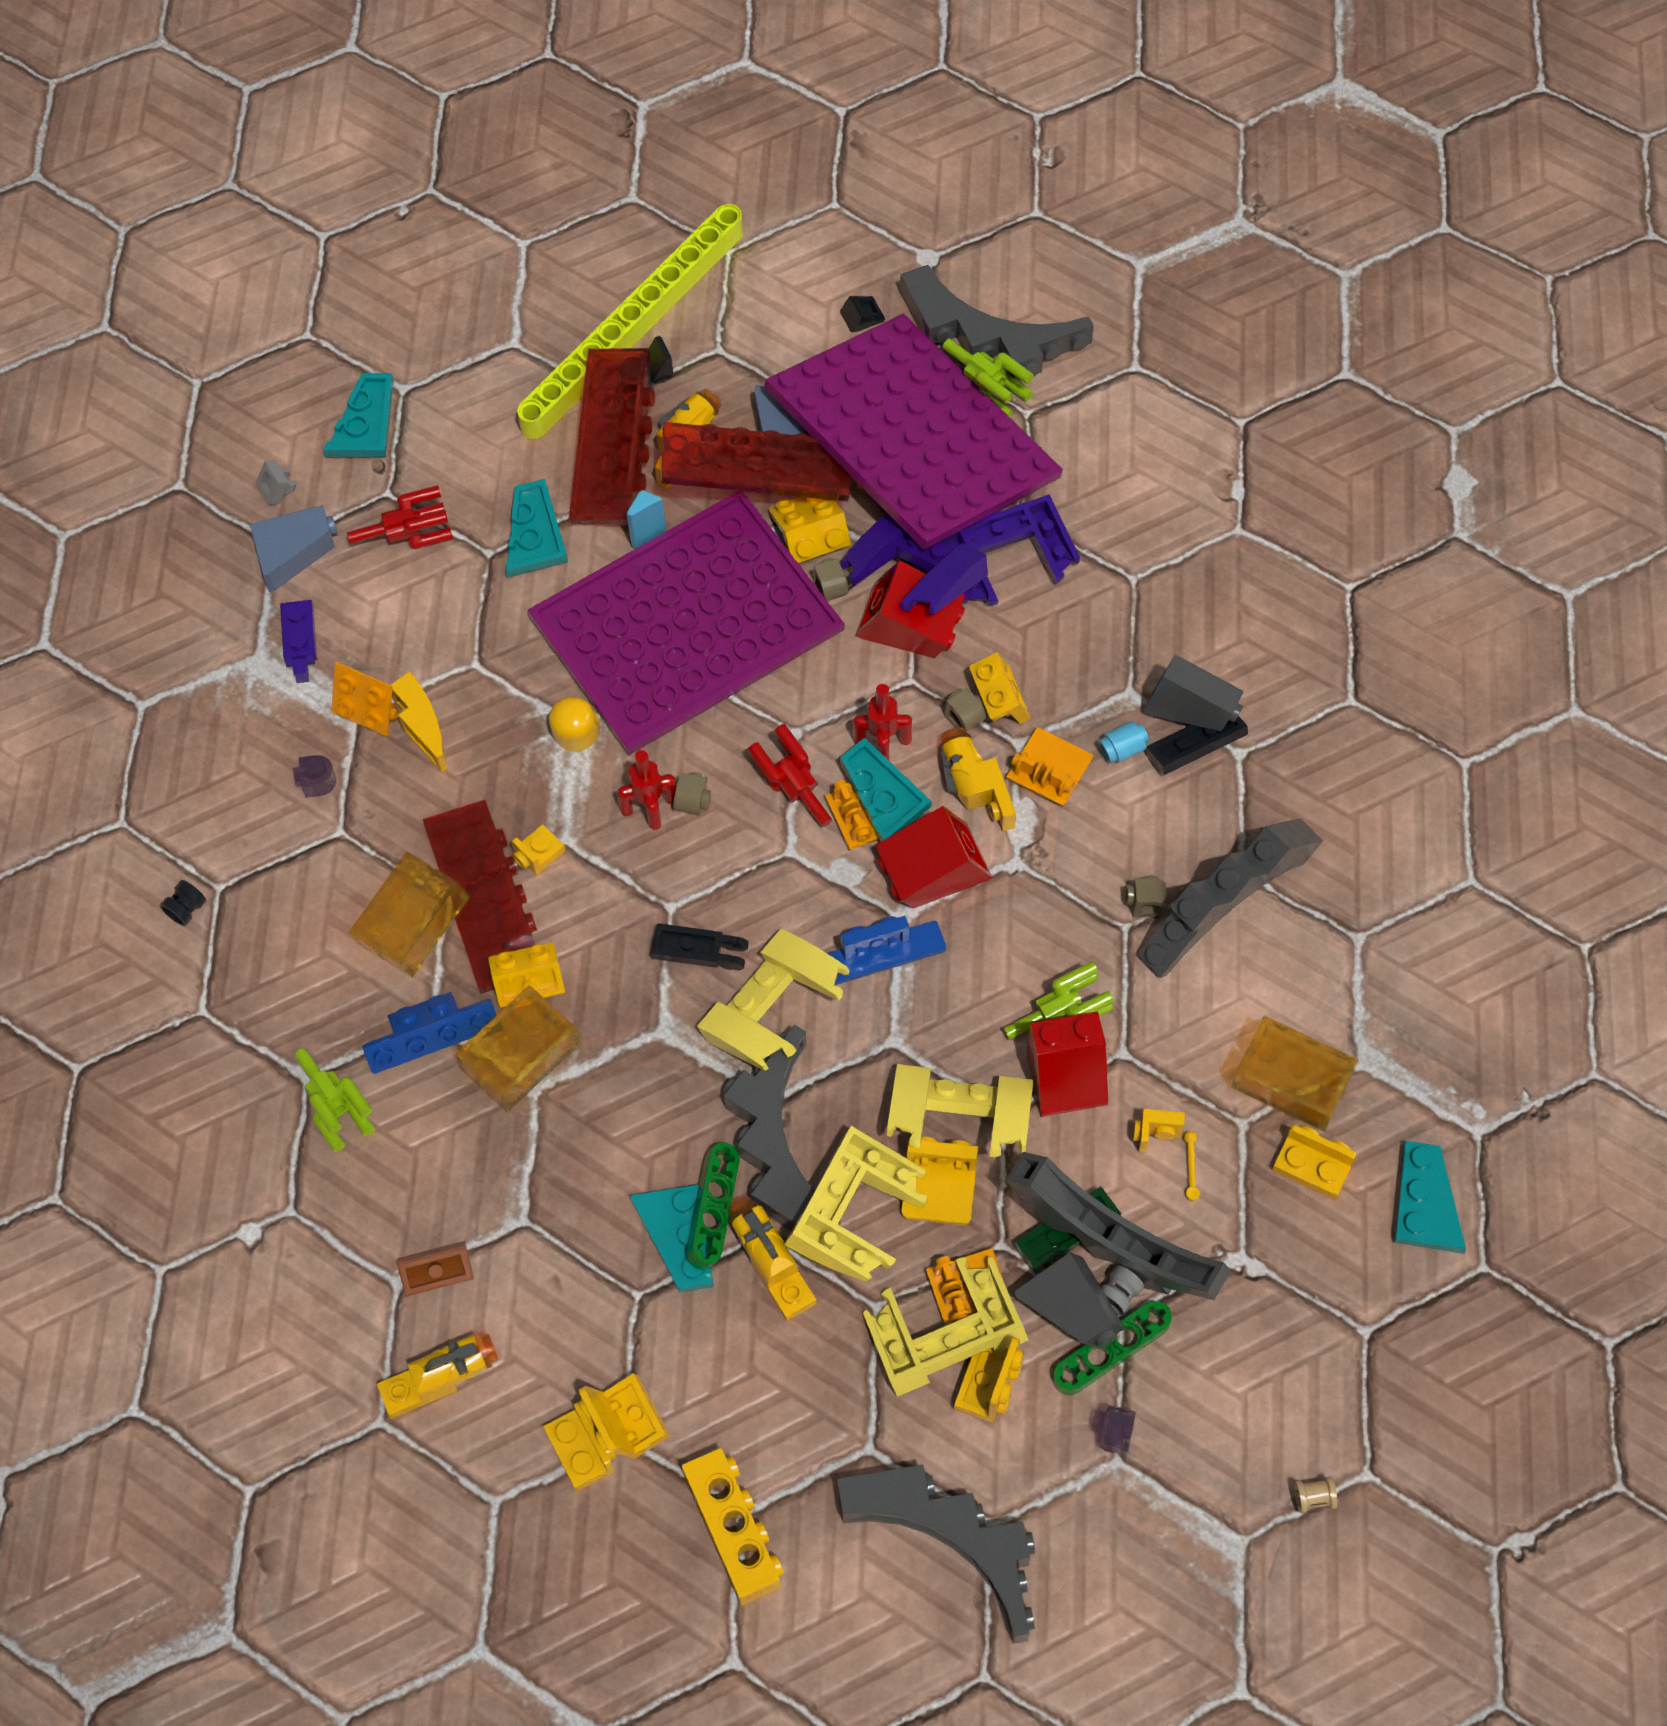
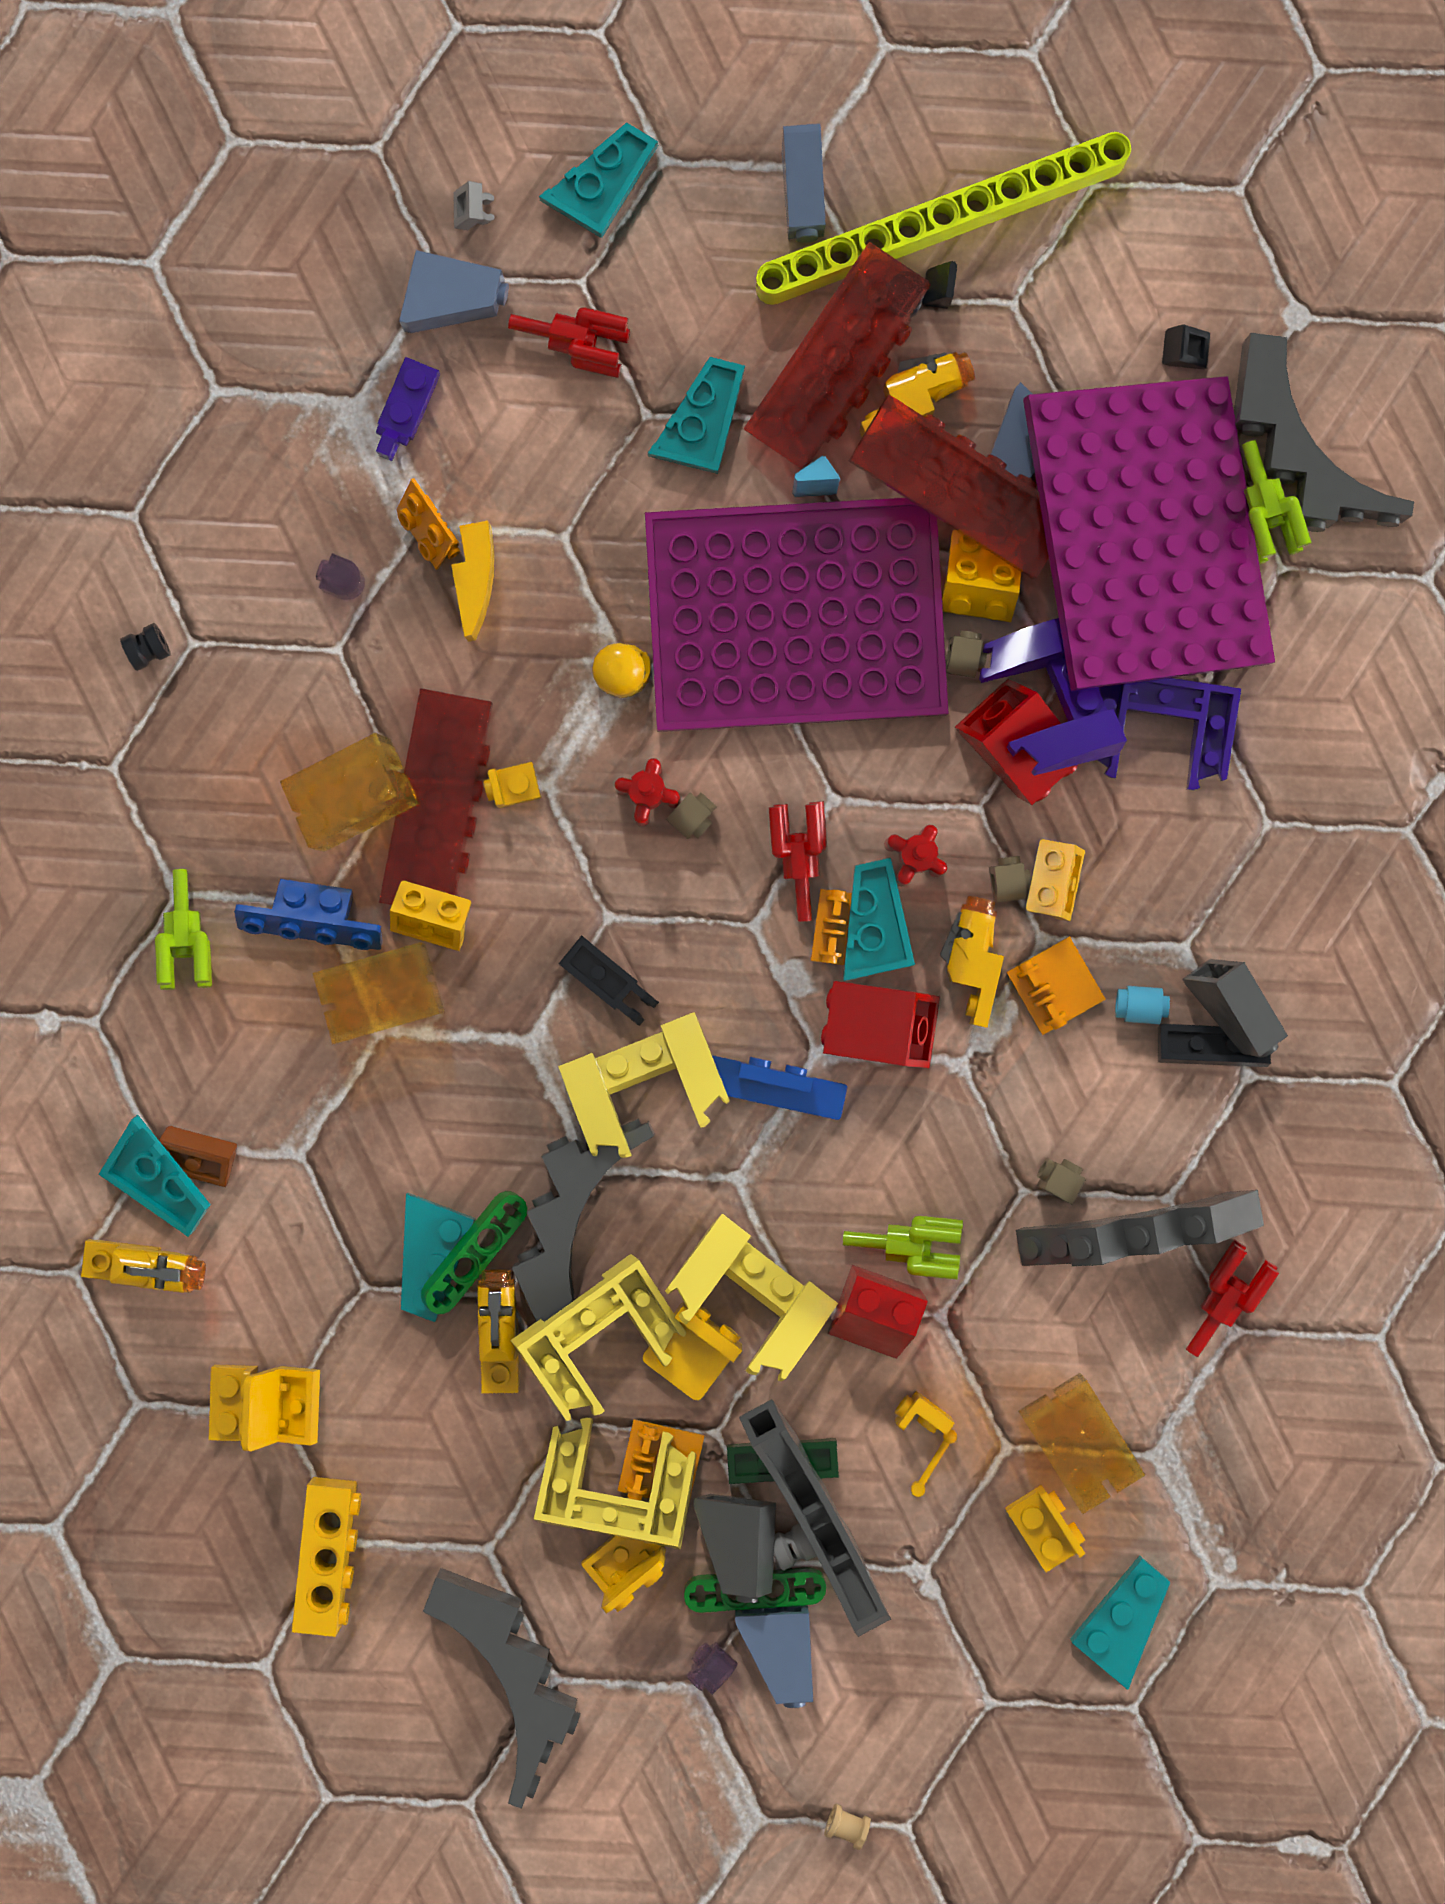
camera: 30 degrees right, 25 degrees up
none -> teal wing [99,1115,211,1237]
none -> sand blue slope [735,1605,813,1708]
none -> sand blue slope [781,124,826,243]
none -> red plant [1186,1239,1279,1357]

